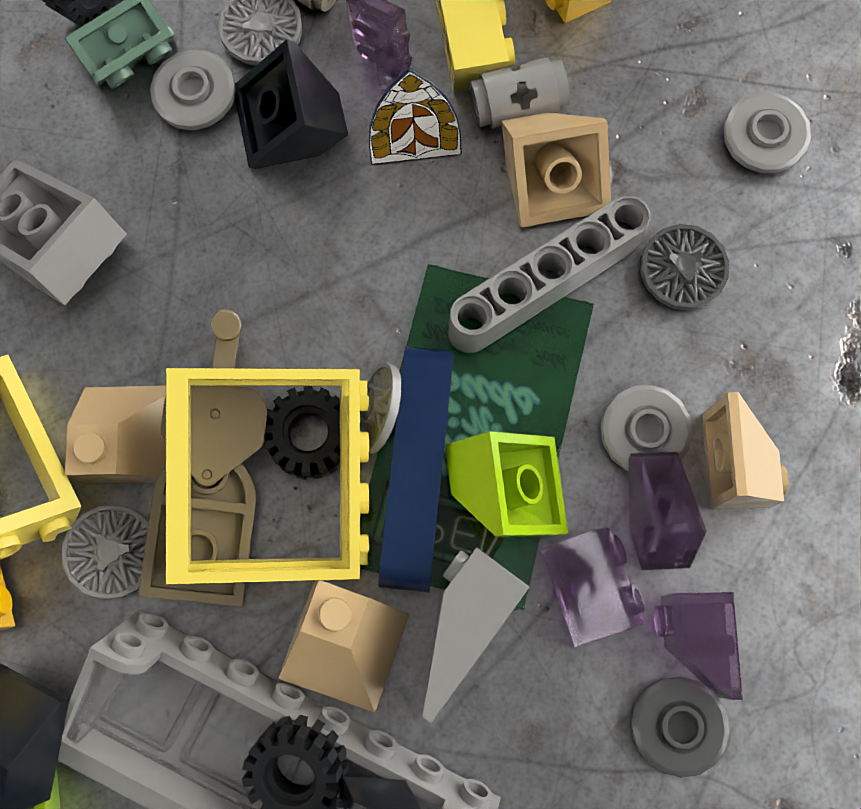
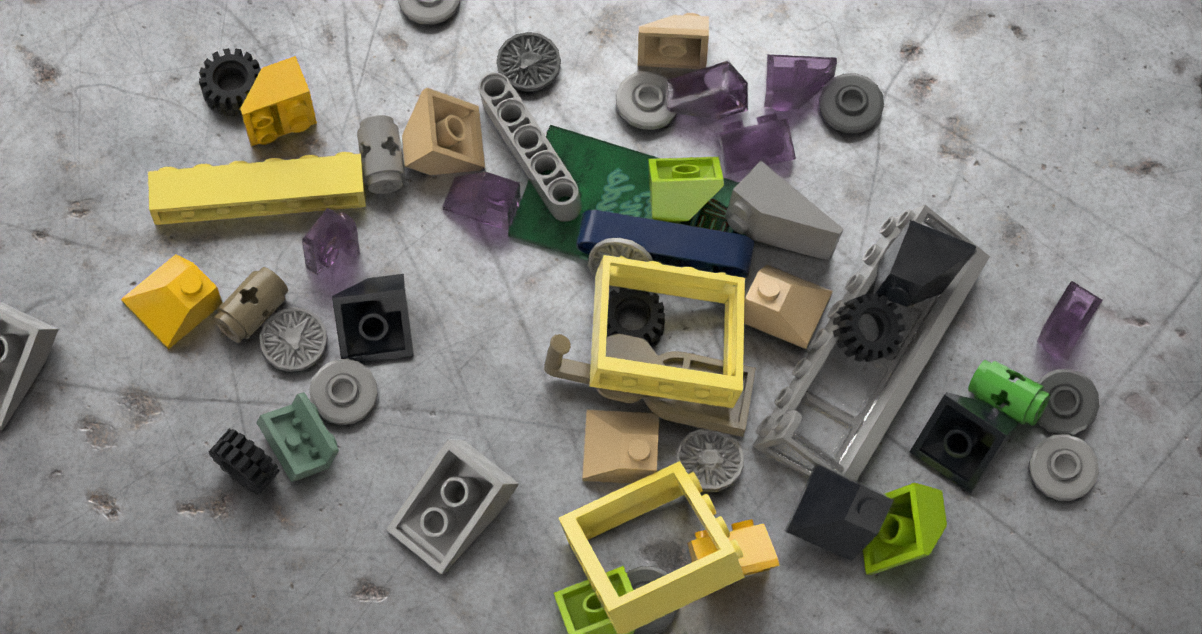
camera: 85 degrees left, 10 degrees down
shield [369,67,462,164] -> none
none -> clear purple slope [443,172,521,231]

